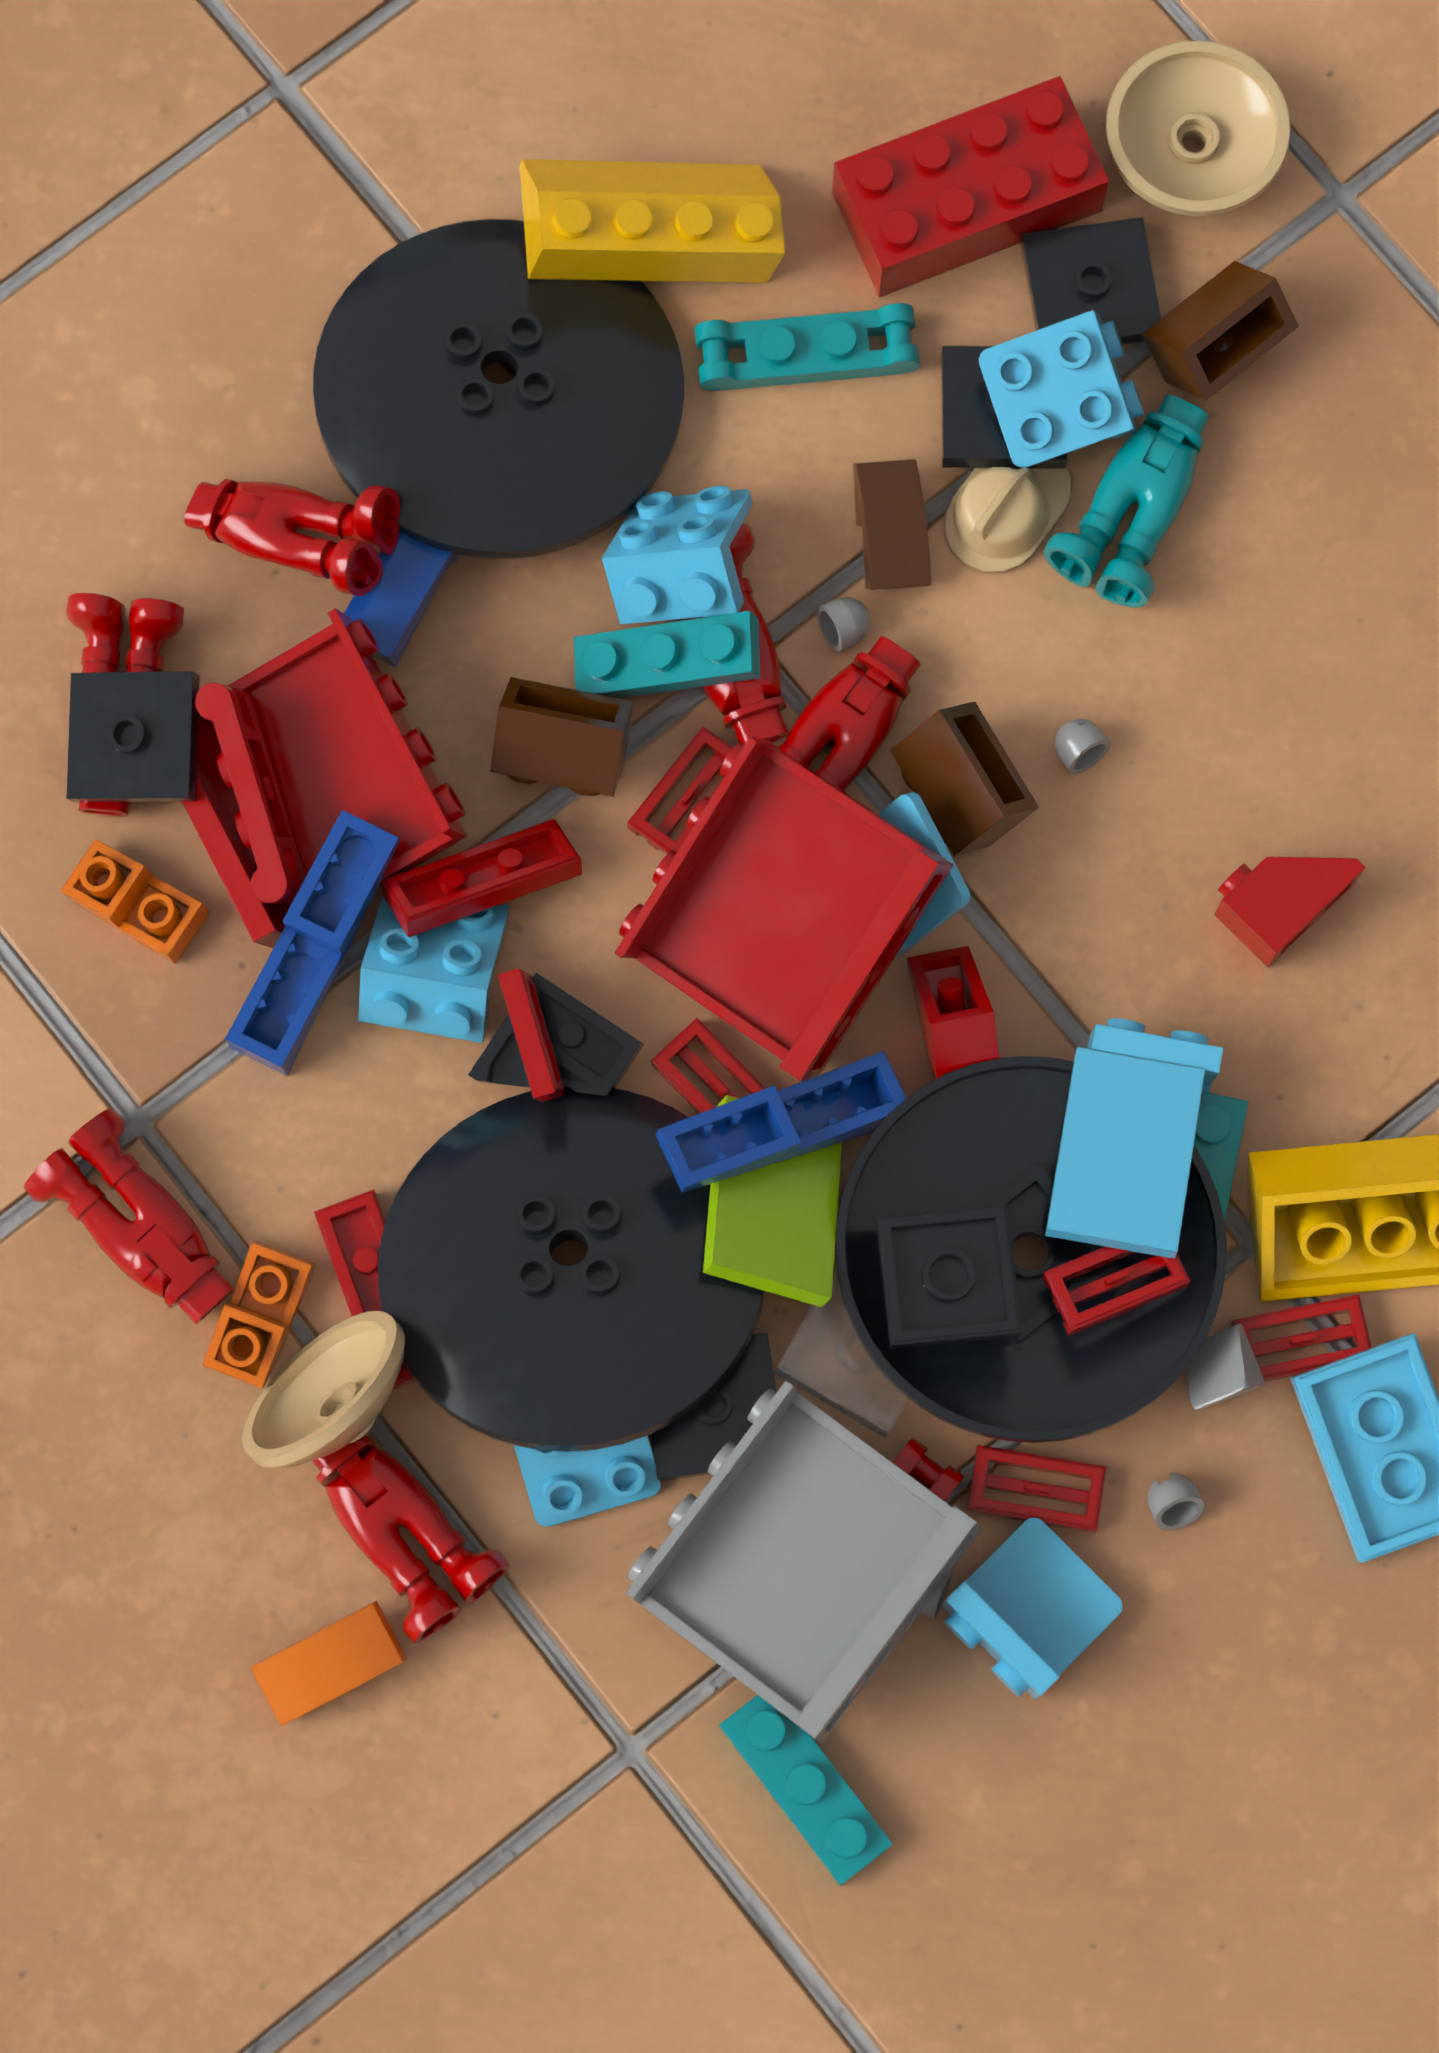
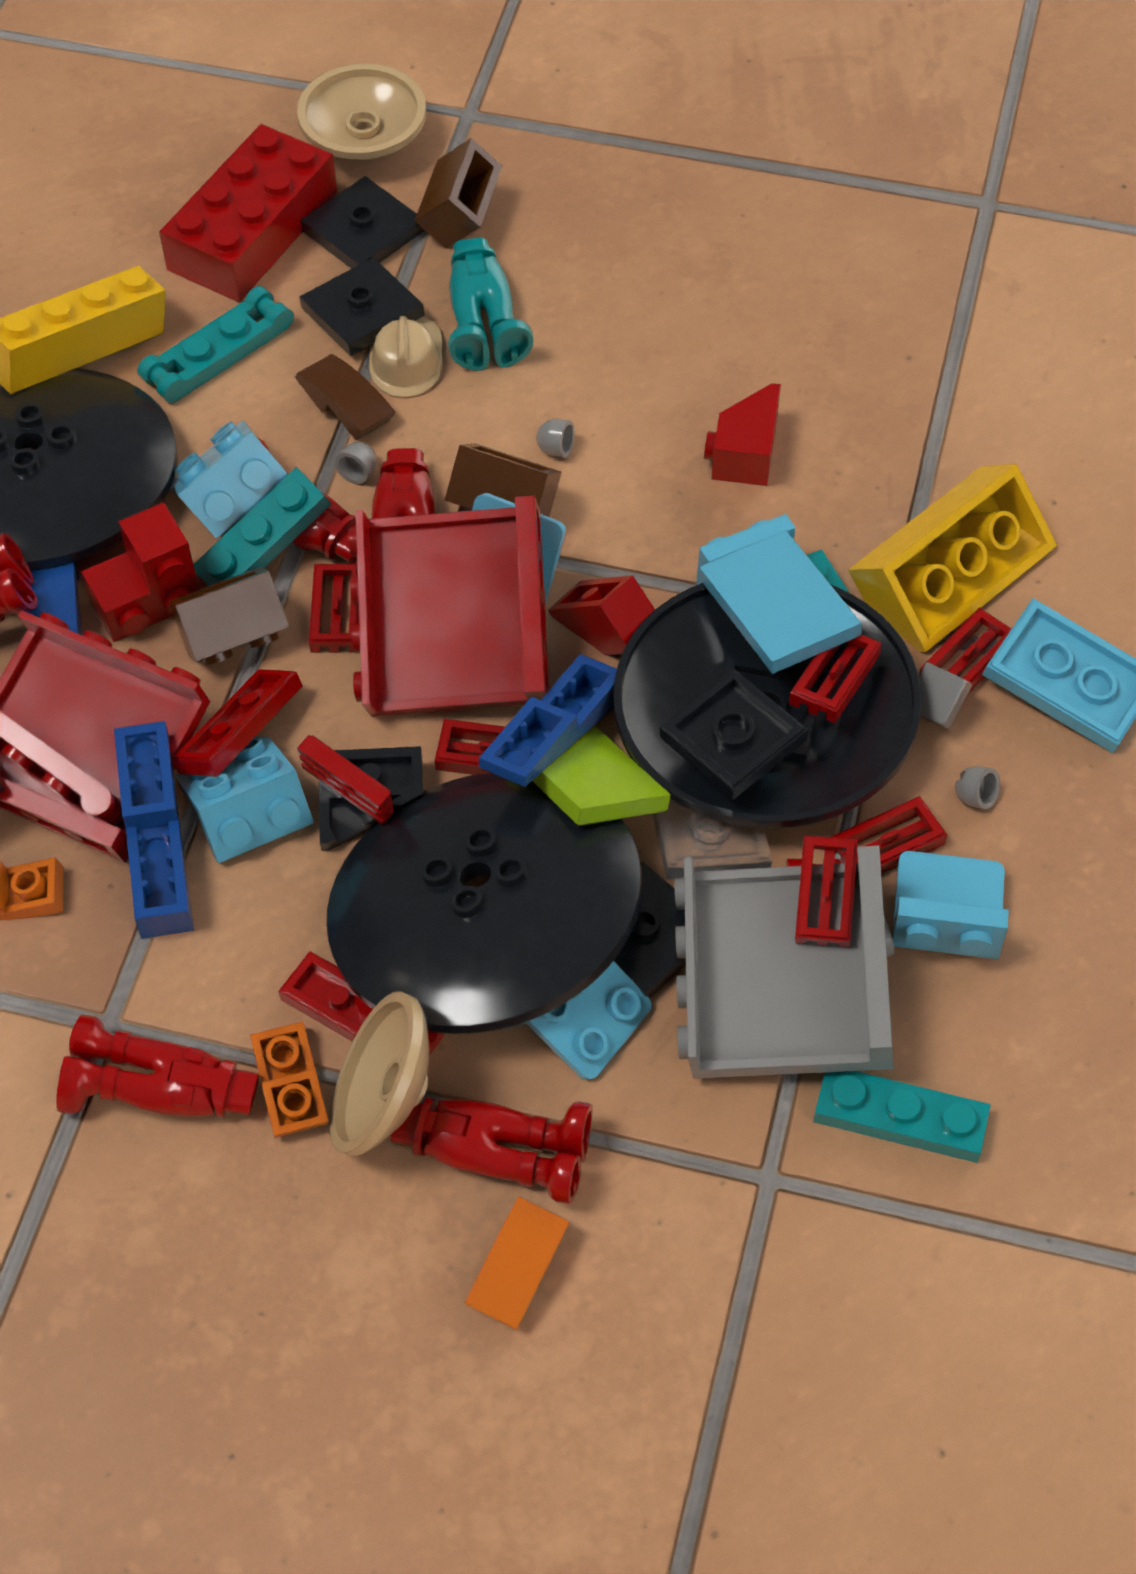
camera: 35 degrees left, 20 degrees down
medium azure bracket [979,310,1145,468] -> none
none -> red brick [81,502,199,642]
none -> red tile [795,835,858,948]

